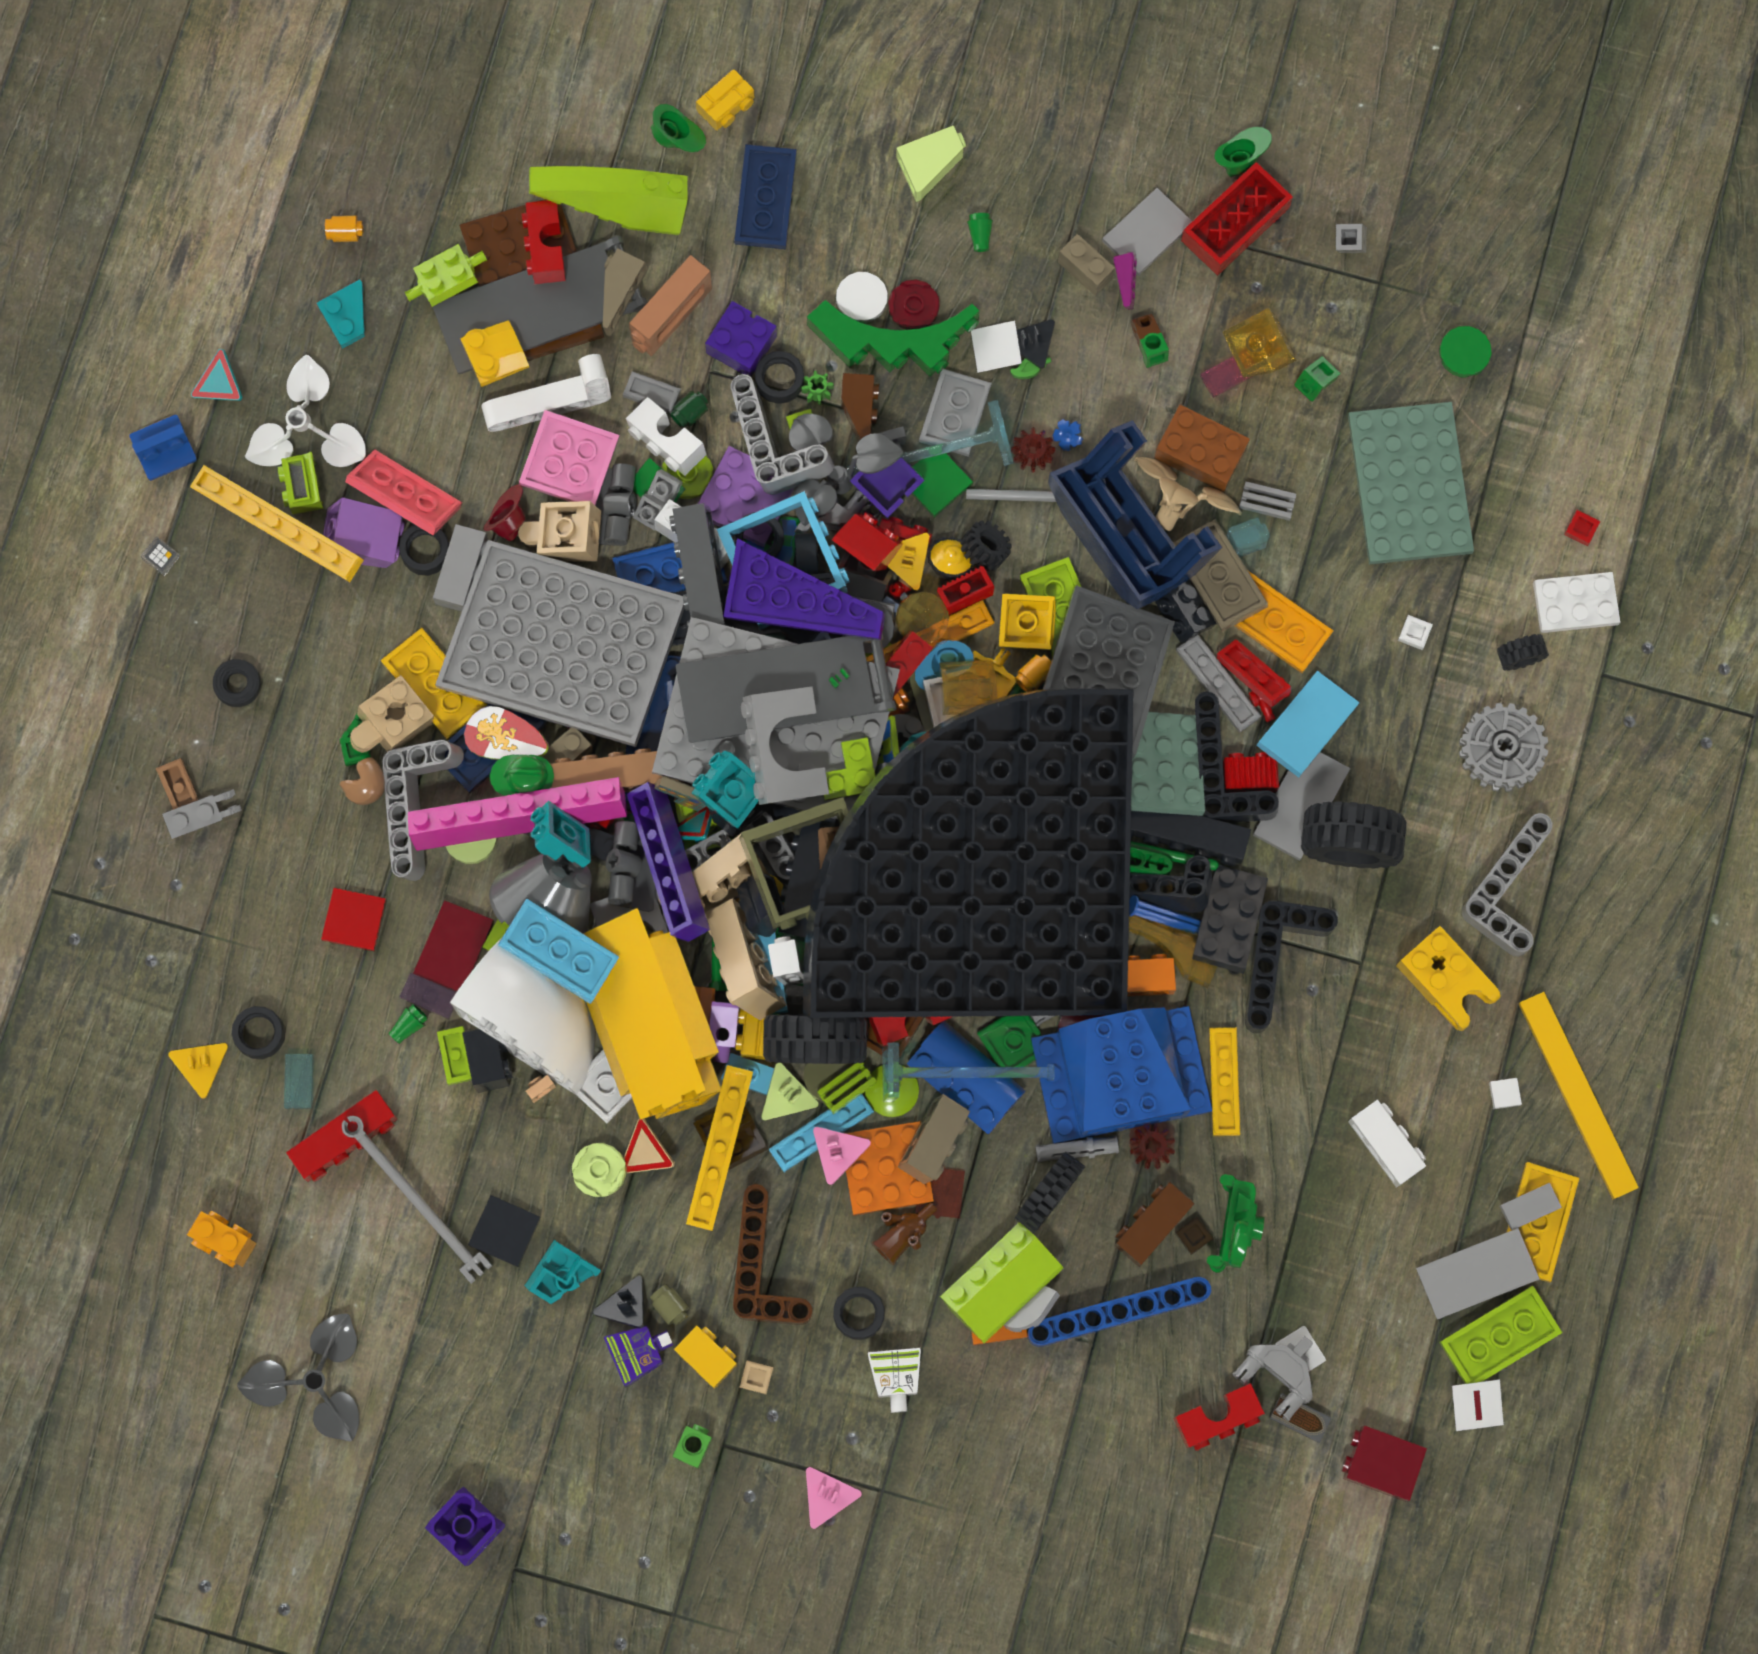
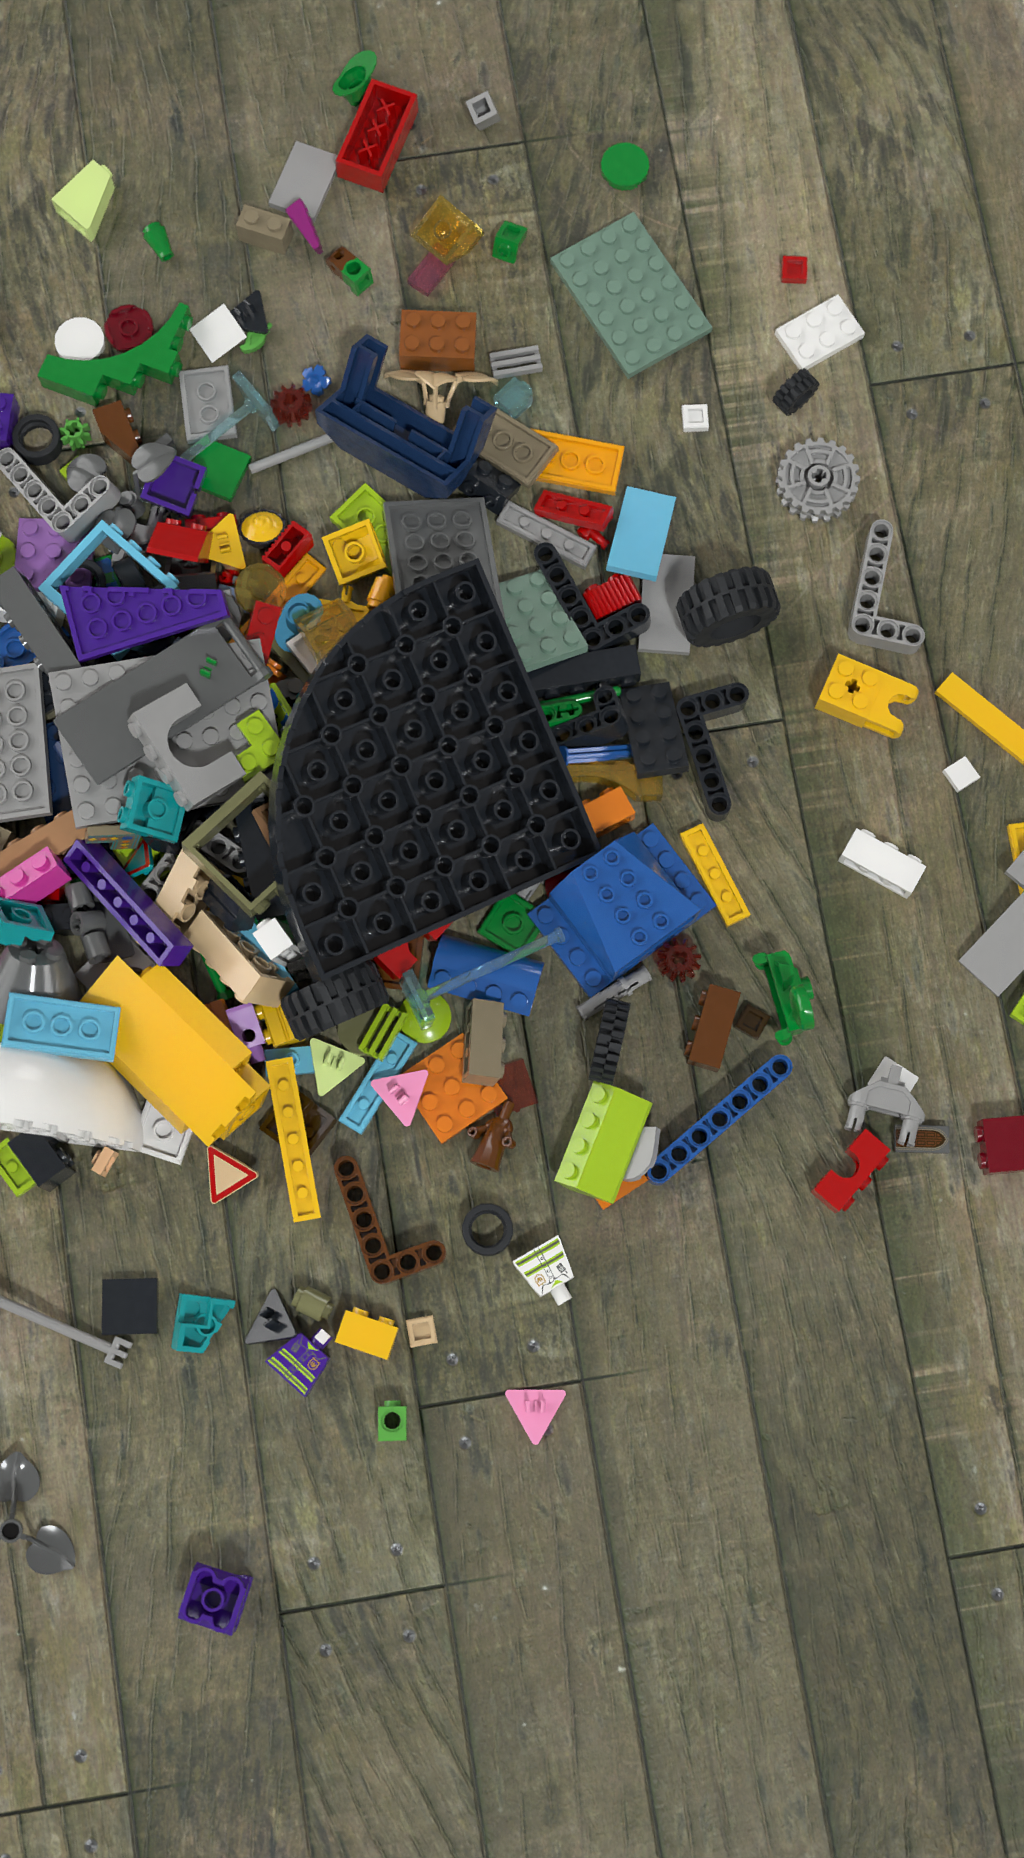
camera: 25 degrees left, 0 degrees up
yellowish green tile [572,1143,627,1197] -> none
black tyre [960,520,1012,571] -> none

